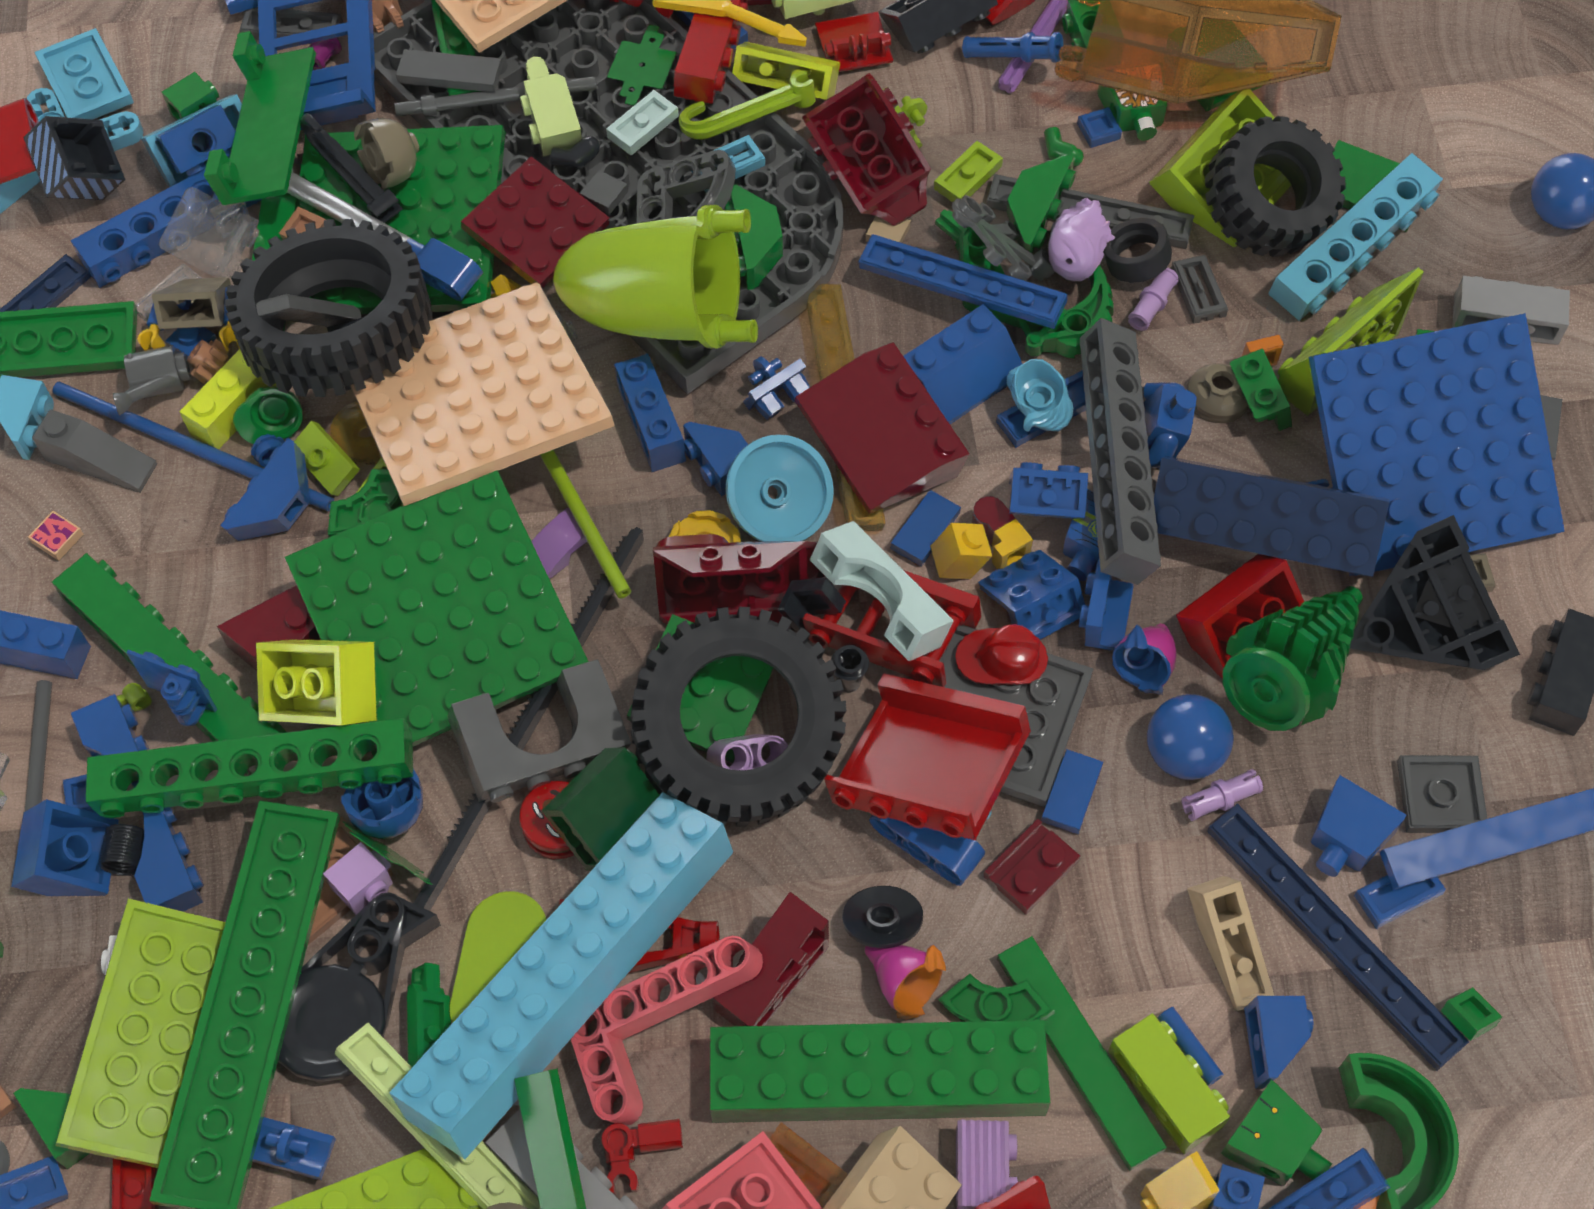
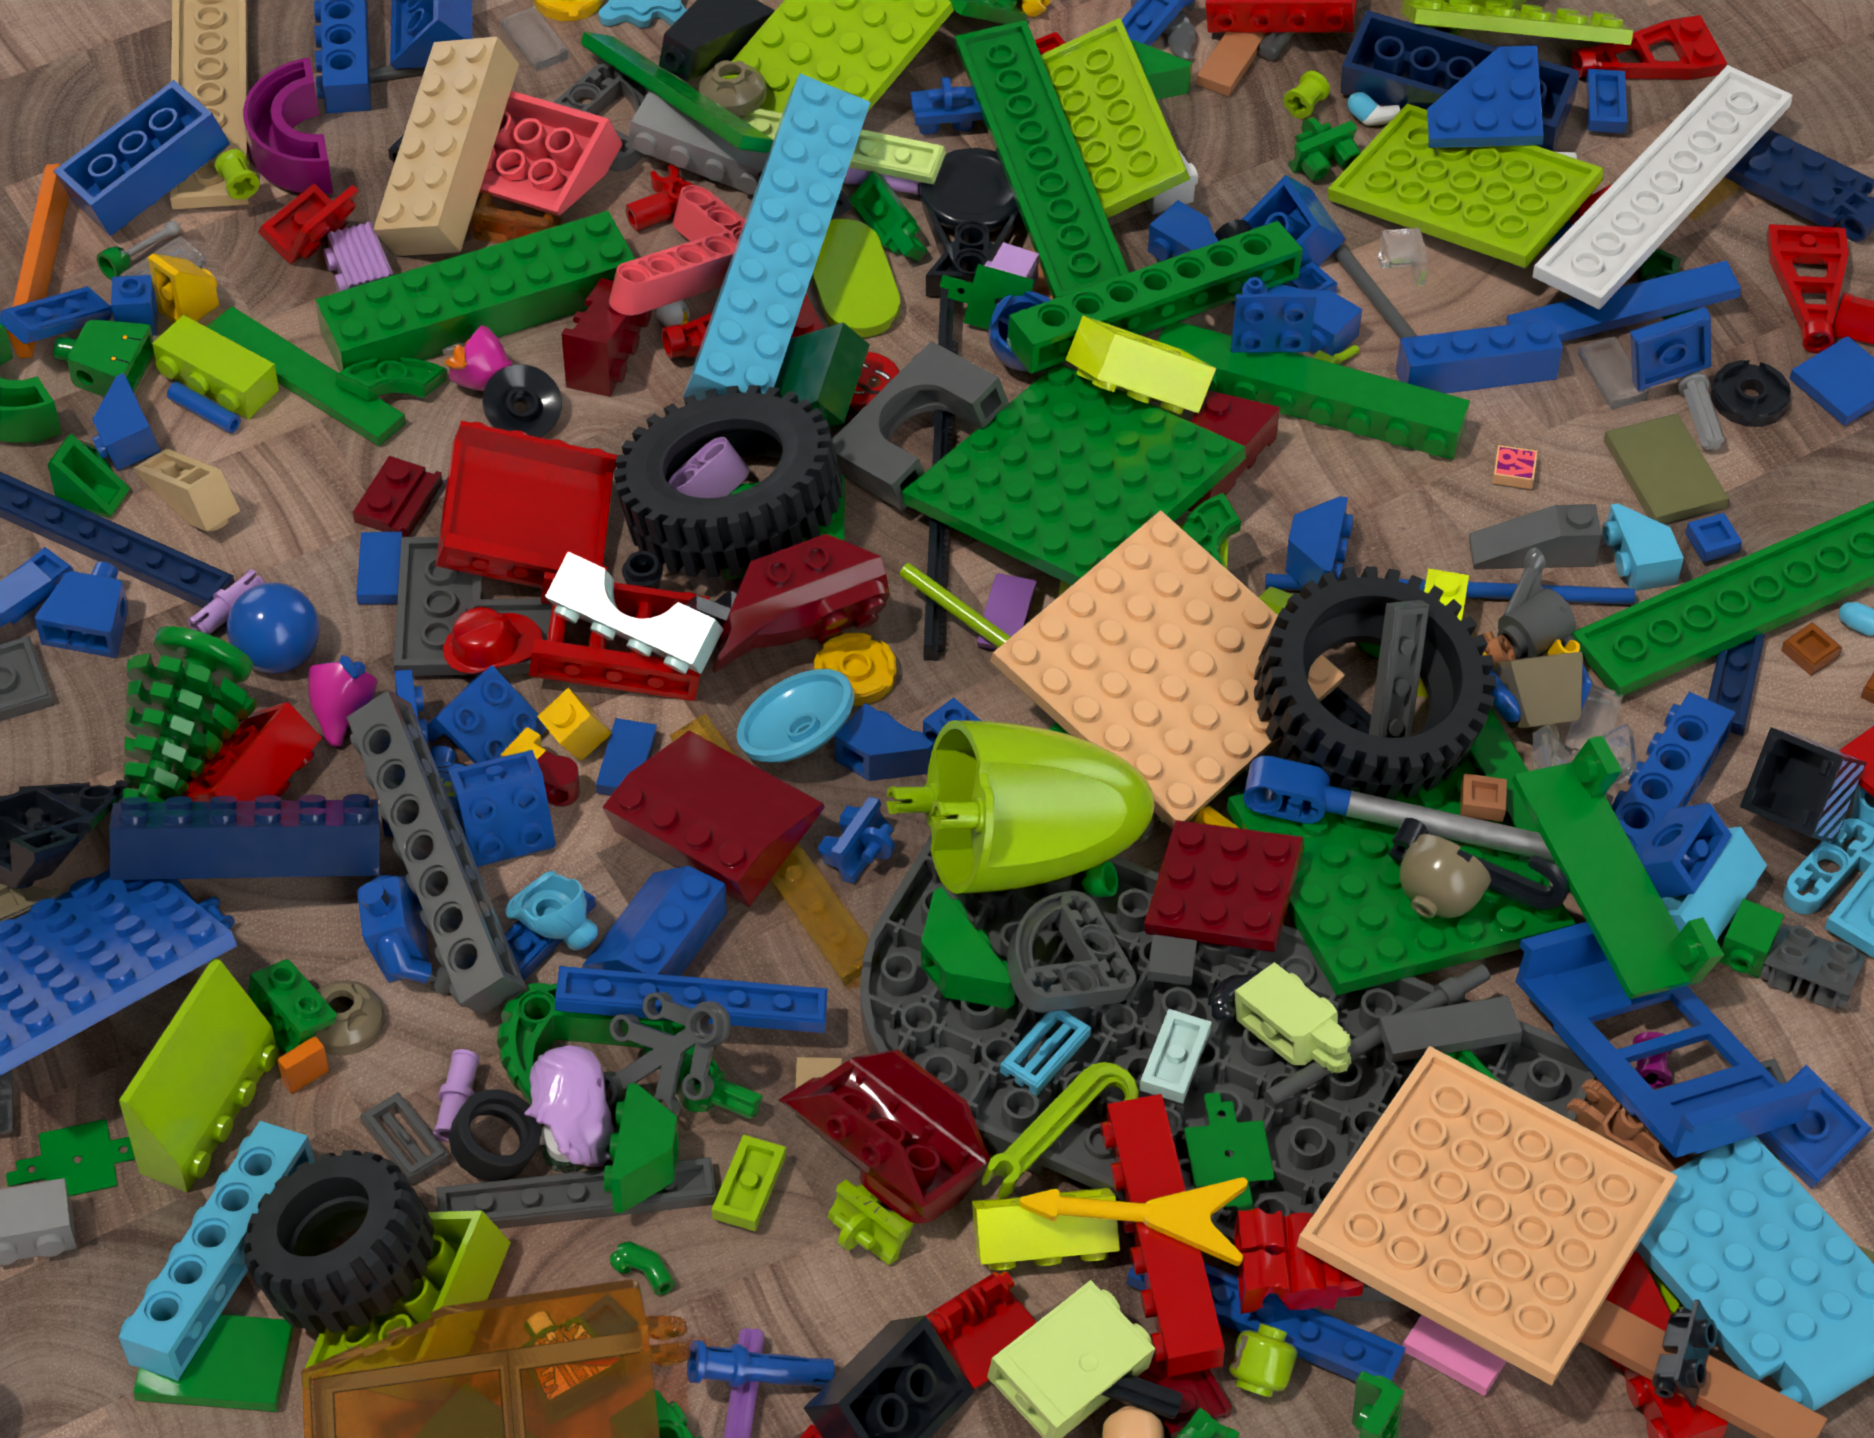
camera: 155 degrees right, 10 degrees down
none -> green slope [47,434,130,518]
none -> dark grey hinge [1760,923,1866,1010]

